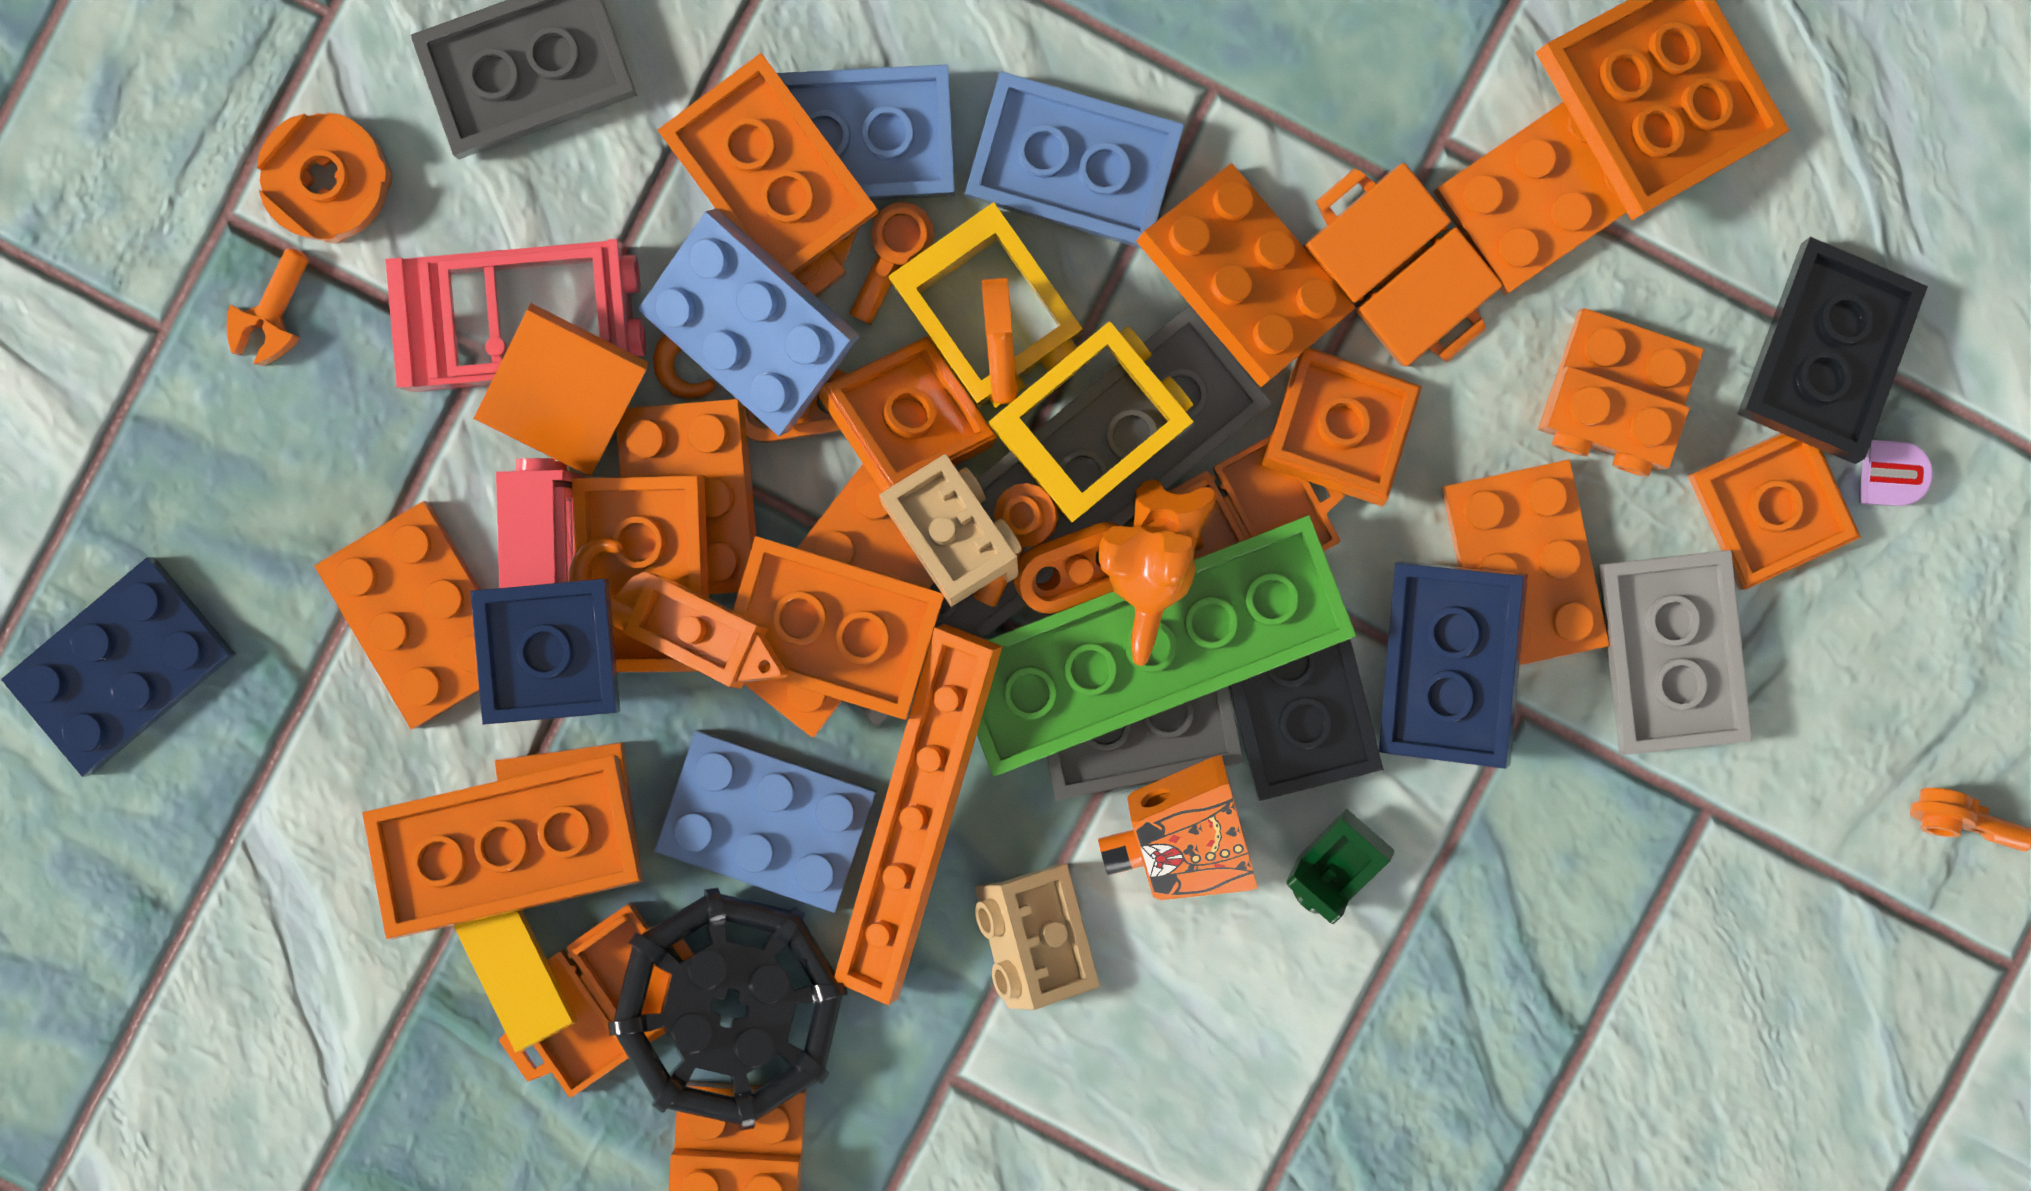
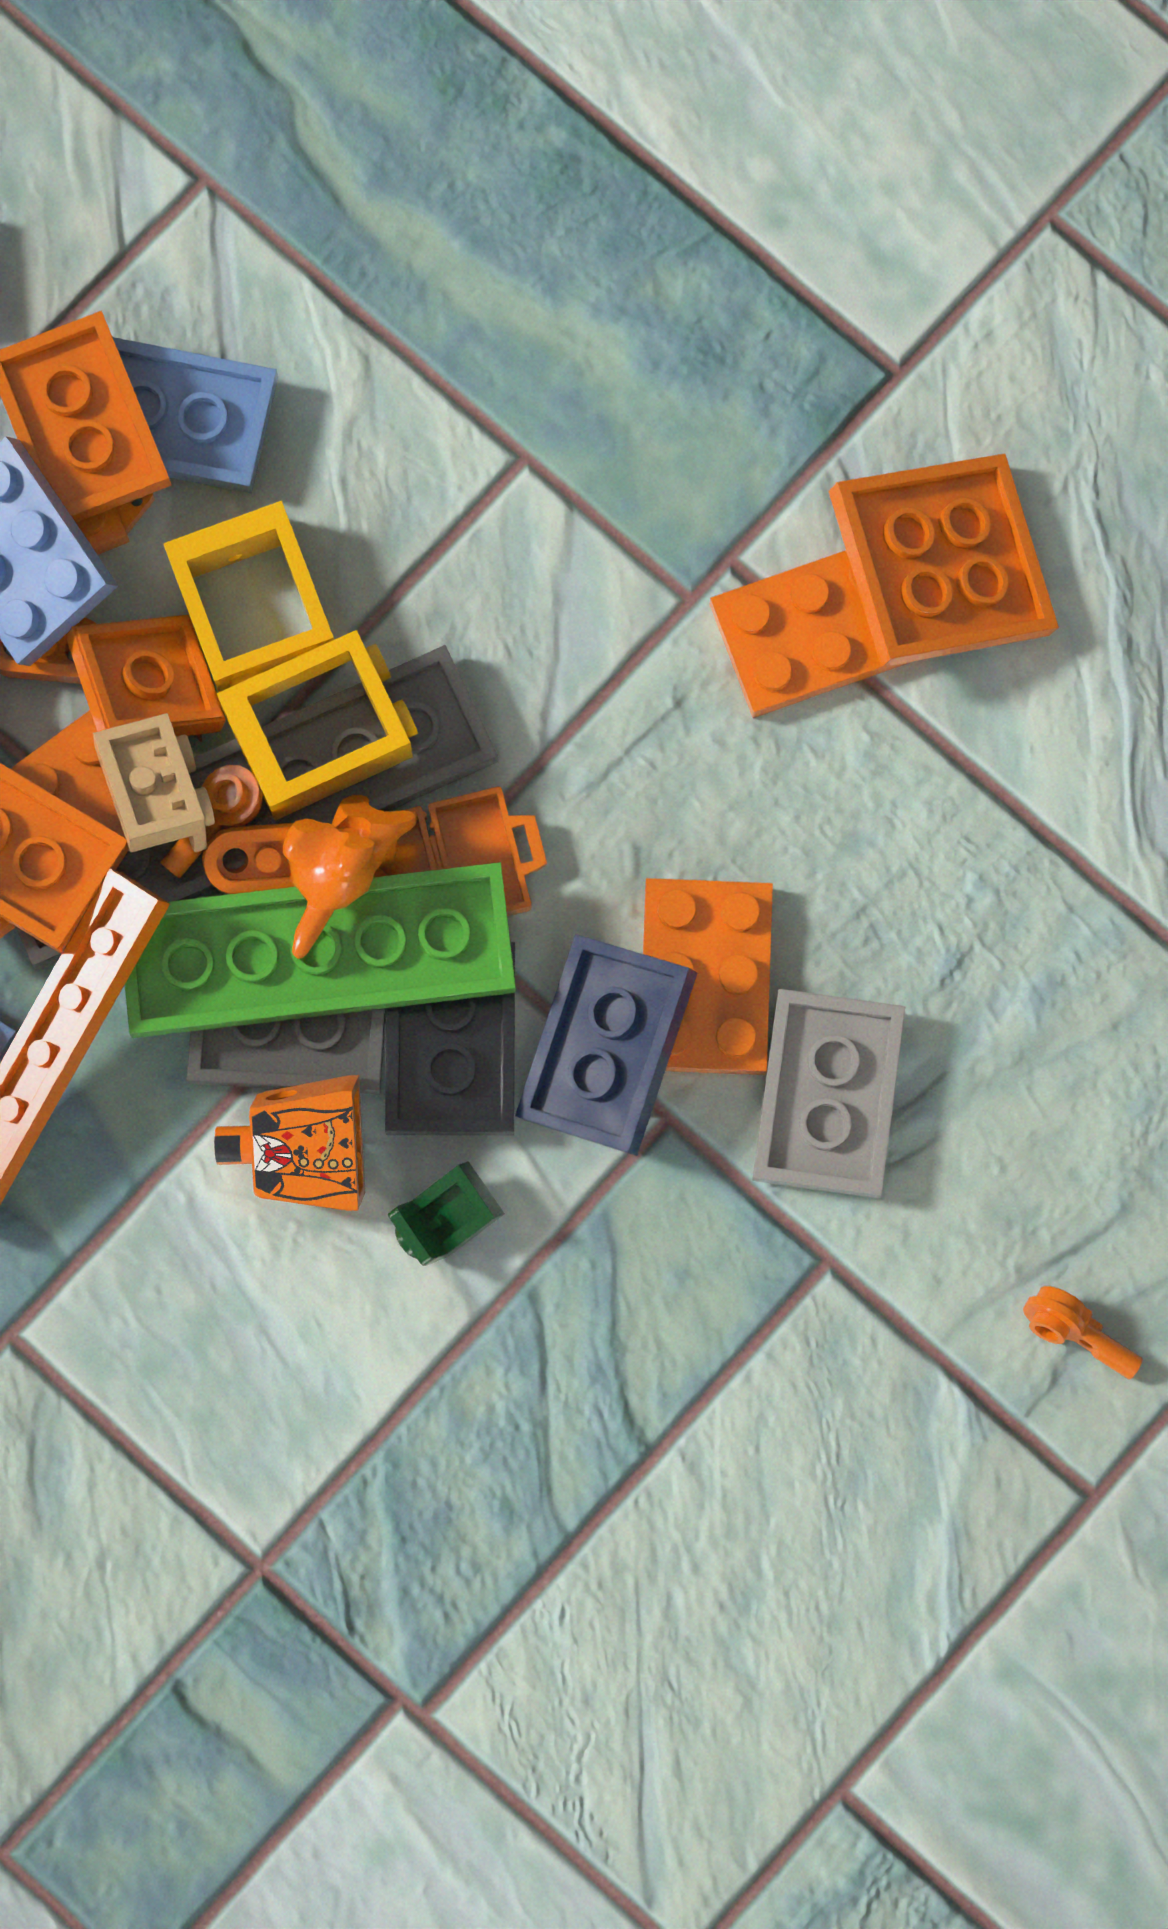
camera: 15 degrees right, 10 degrees down
orange plate [849,202,934,325] -> none
medium blue plate [964,71,1184,249] -> none
tan bracket [975,864,1100,1010] -> none
orange bar [982,277,1018,404] -> none
orange plate [1136,163,1355,388] -> none
orange tile [1262,347,1422,507] -> none
orange piece [1303,163,1503,366] -> none
orange plate [1537,308,1704,477] -> none
orange tile [1687,433,1861,590] -> none
black plate [1737,236,1928,464] -> none
lavender tile [1859,440,1933,506] -> none

